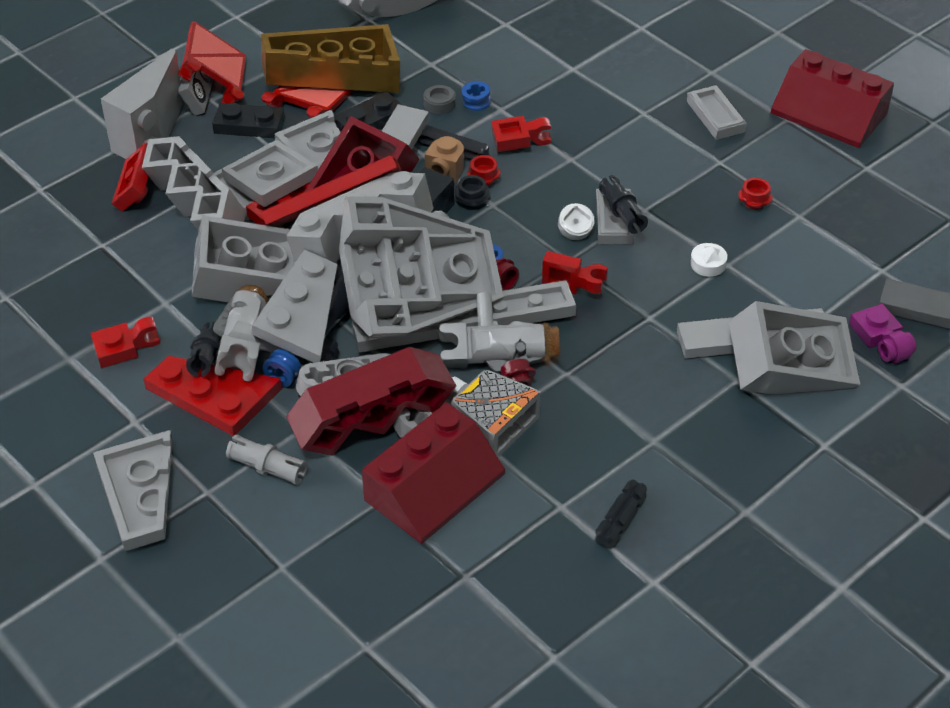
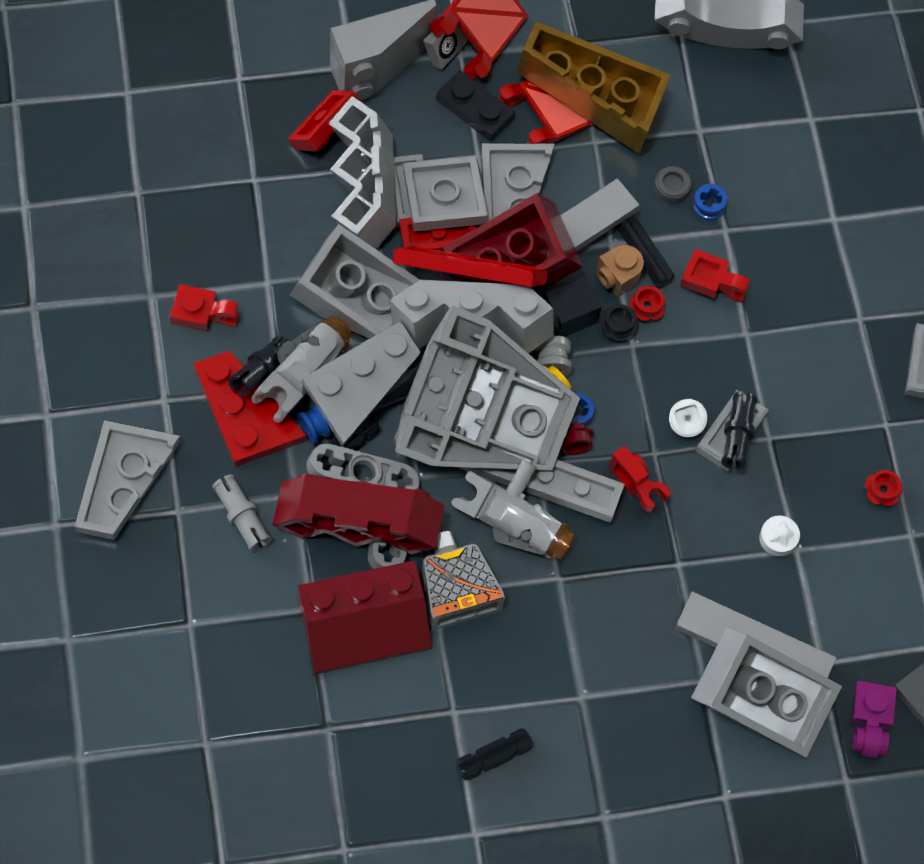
camera: 25 degrees right, 20 degrees up
black plate [334,91,402,133] -> none
dark red plate [500,359,536,387] -> none

